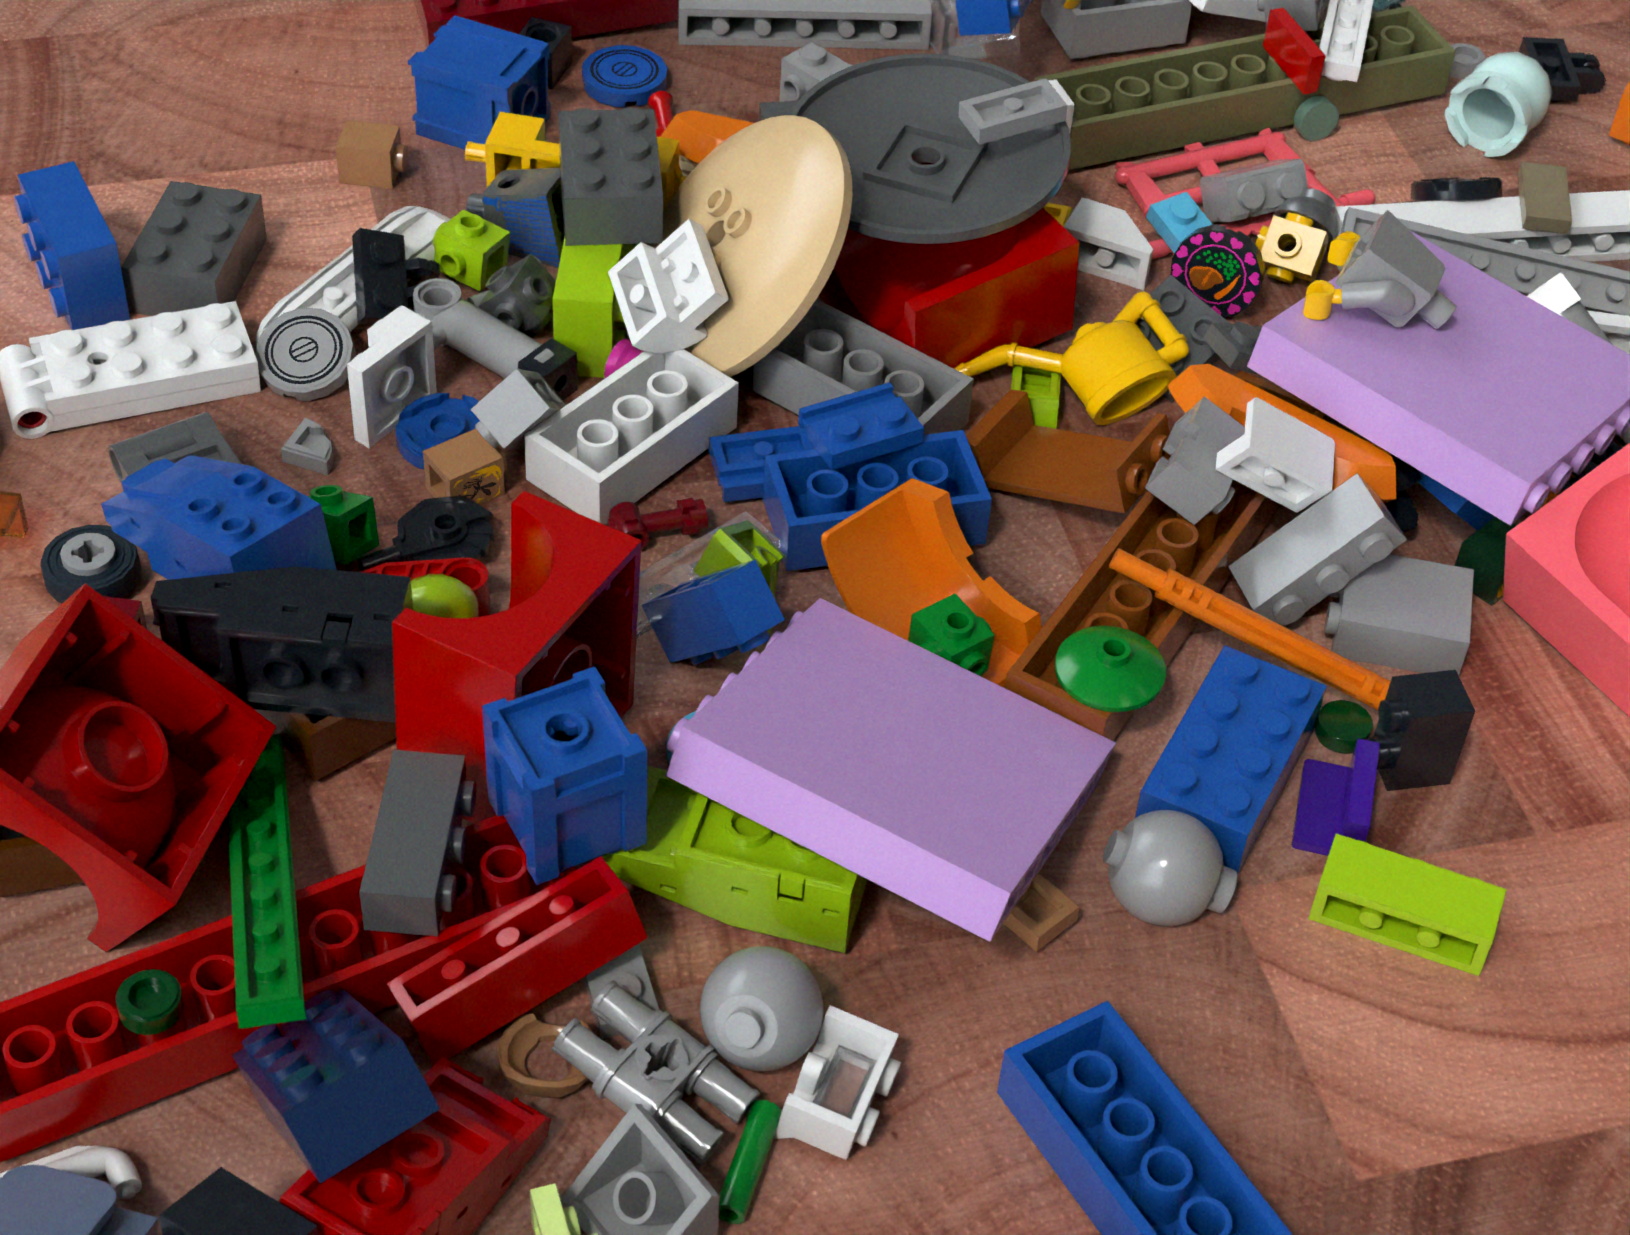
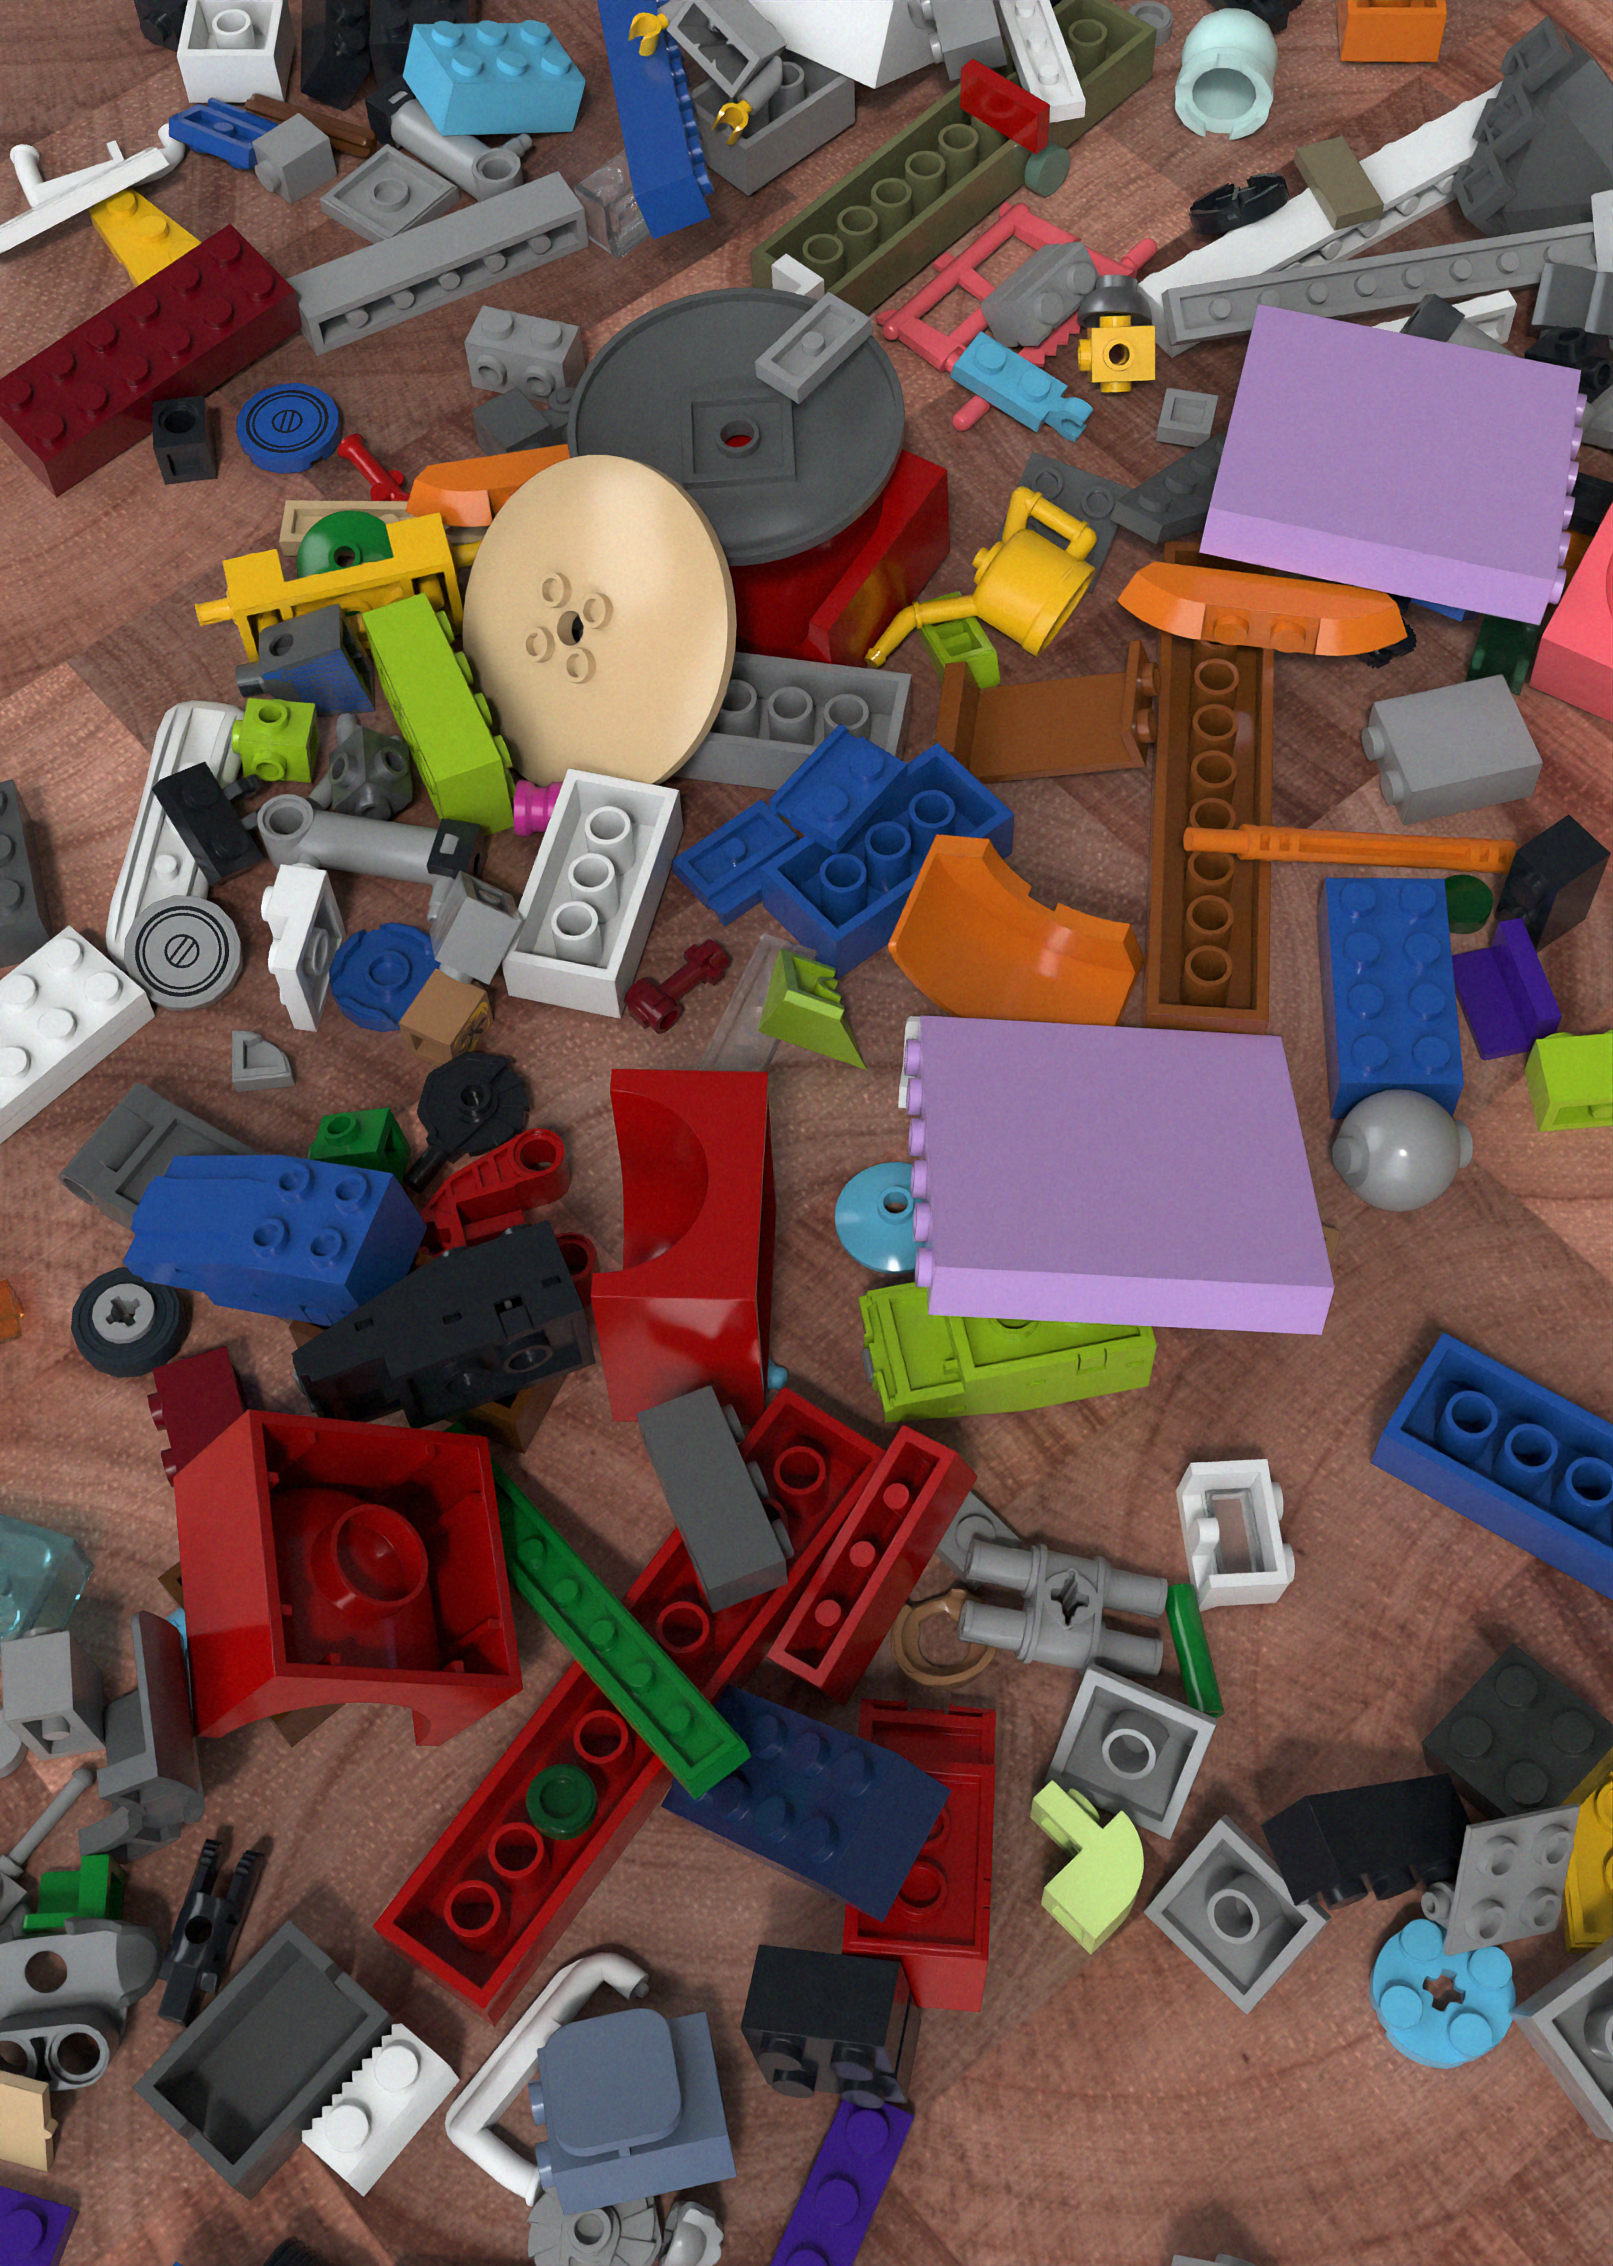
camera: 20 degrees left, 15 degrees up
medium nougat brick [336,120,408,189] -> none
blue container [408,15,551,150] -> none
lime hair [411,574,479,618] -> none
blue container [482,666,647,885] -> none
dark grey brick [558,107,663,246] -> none
white brick [608,219,729,353] -> none
blue brick [641,560,785,665] -> none
light grey brick [700,946,824,1071] -> none
green brick [908,594,995,677] -> none
green dish [1055,626,1166,712] -> none
white slope [1064,197,1153,290] -> none
light grey brick [1145,396,1245,525] -> none
black tile [1170,224,1265,318] -> none
white panel [1215,397,1335,513] -> none
light grey brick [1228,473,1407,627] -> none
light grey torso [1303,210,1457,329] -> none

